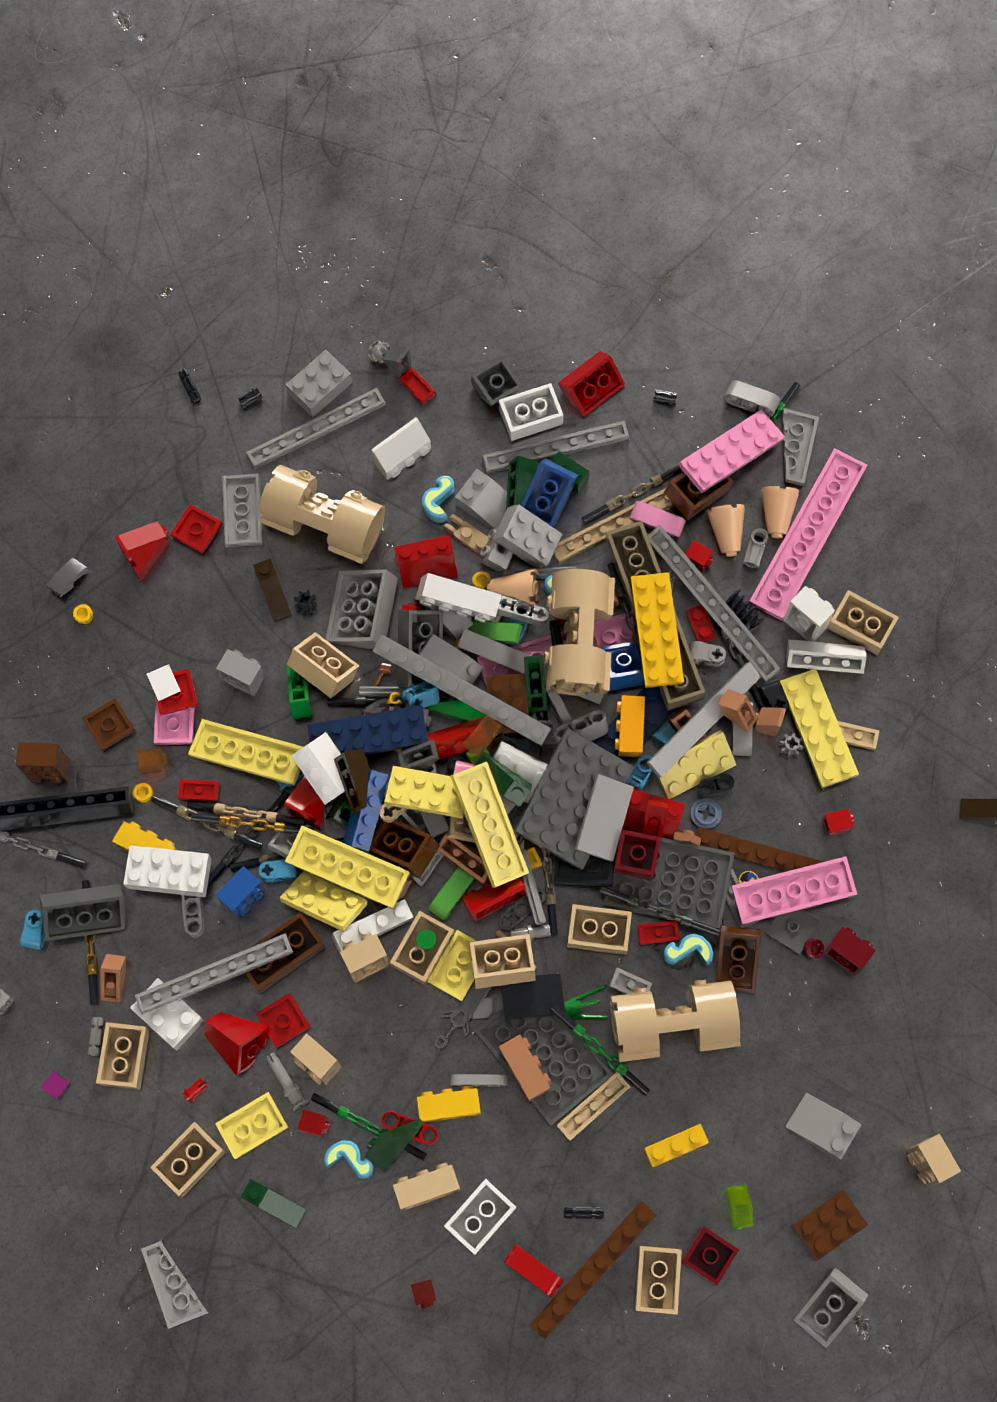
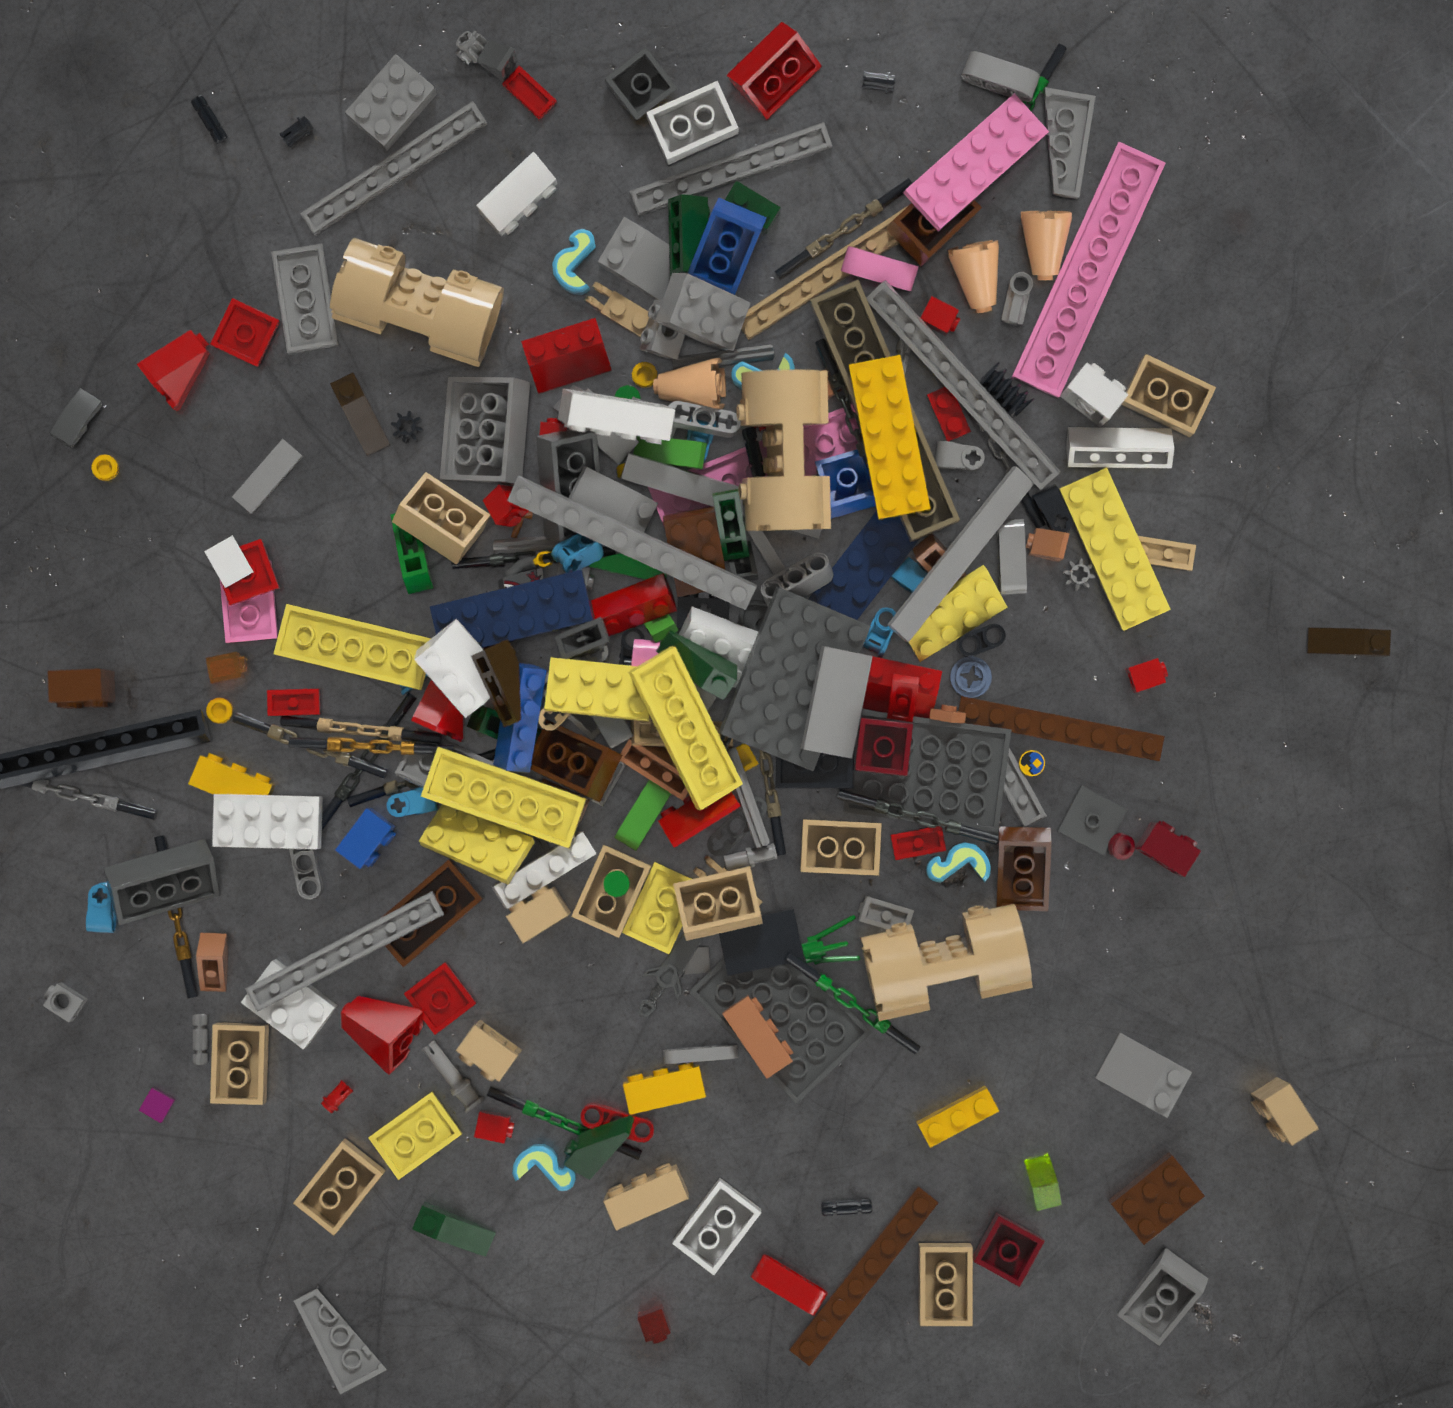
camera: 10 degrees left, 15 degrees up
reddish brown plate [82,698,135,751] -> none
light grey brick [216,649,265,696] -> none
clear orange tile [463,715,503,758] -> none
tan plate [556,1072,630,1141] -> none
light orange brick [615,695,645,758] -> none
nougat slope [718,689,758,732] -> none
bright pink plate [731,857,857,925] -> none
none -> light grey tile [232,439,303,514]
none -> red brick [482,484,529,527]

